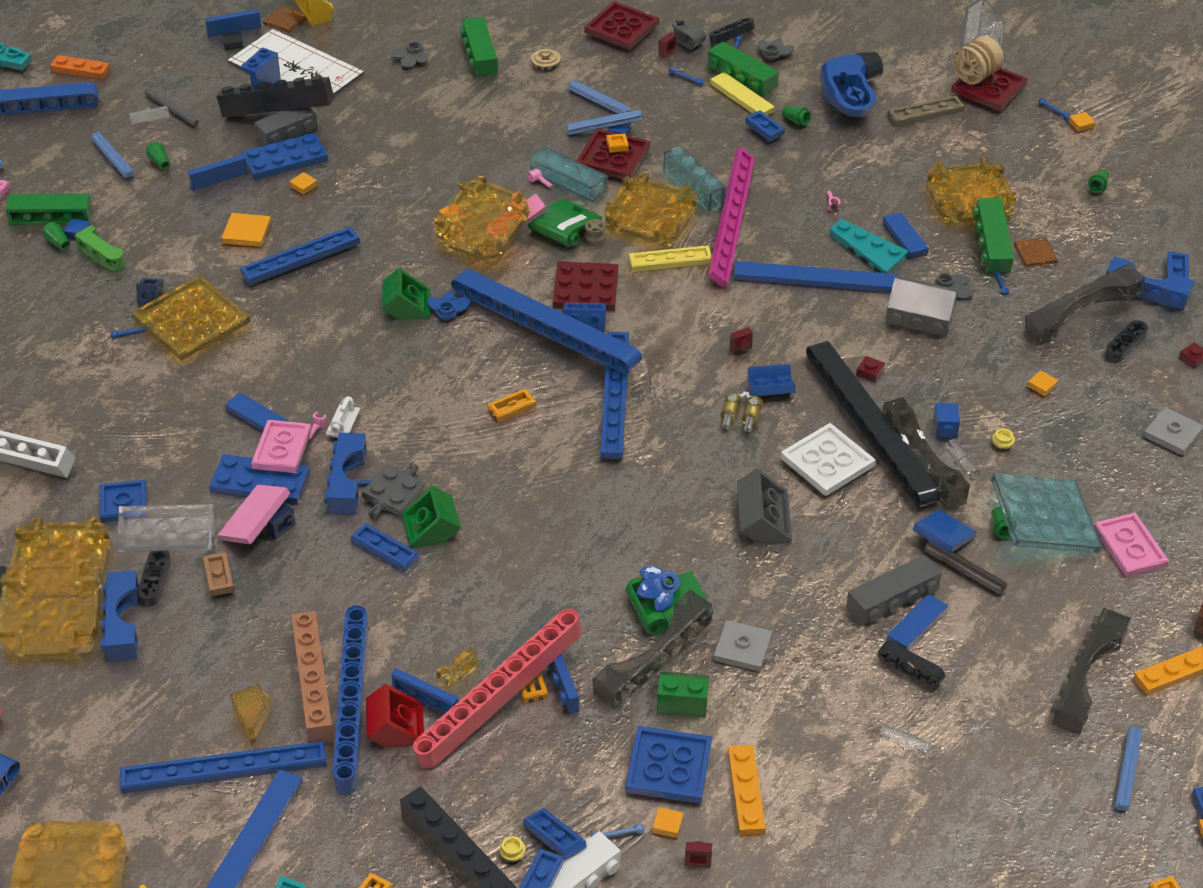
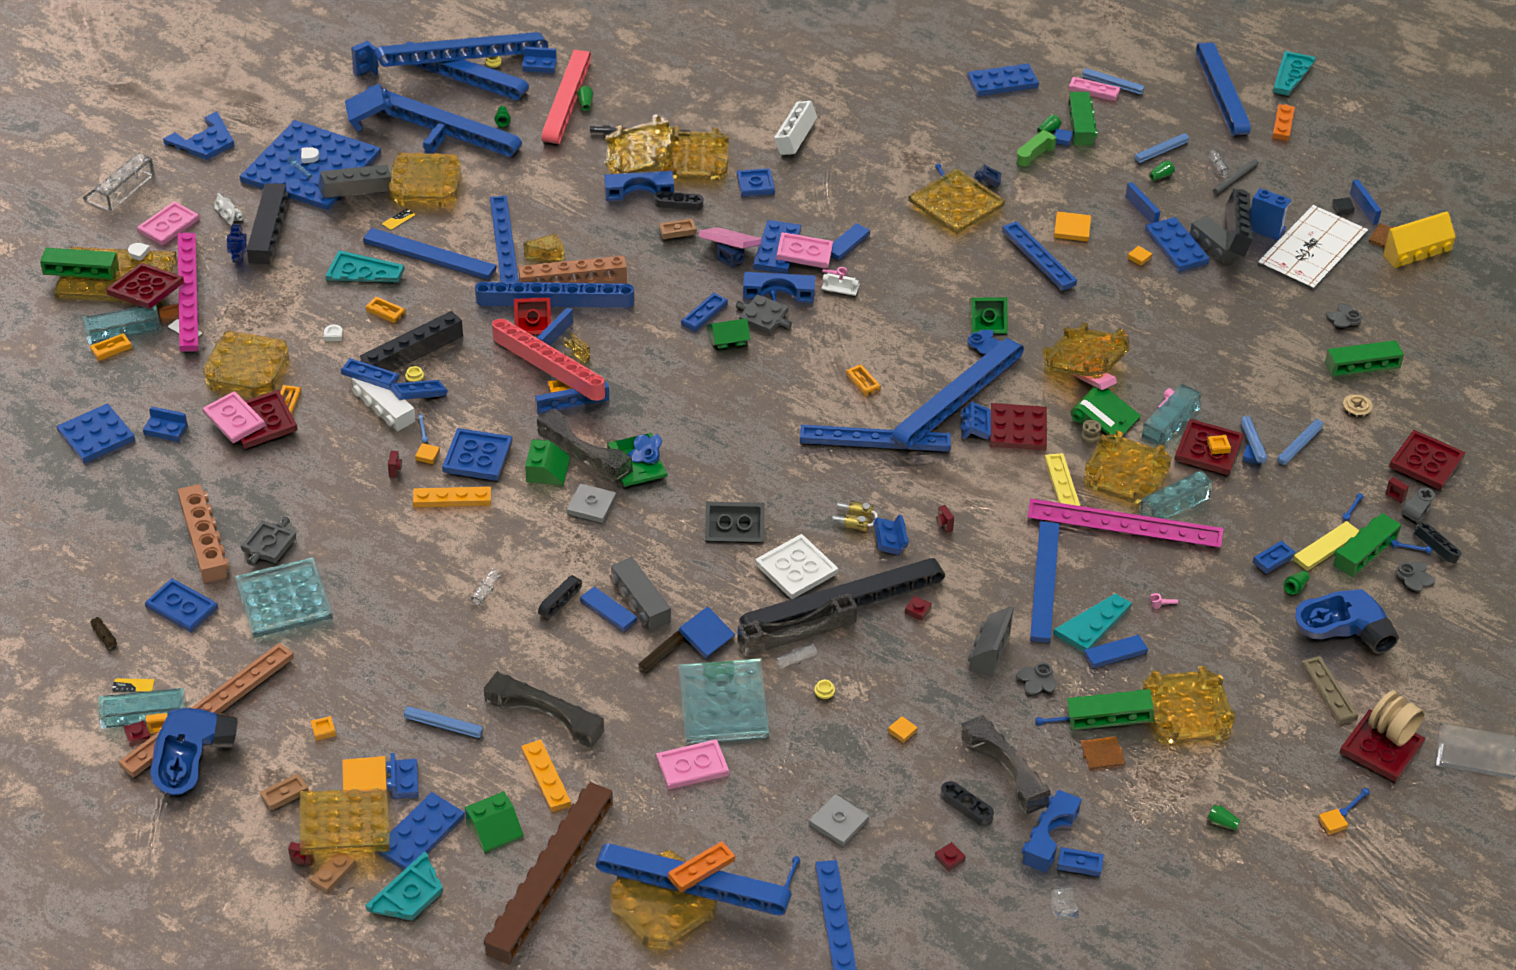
camera: 90 degrees right, 0 degrees up
clear slope [117,504,217,552] -> none
blue brick [933,403,960,438] -> none

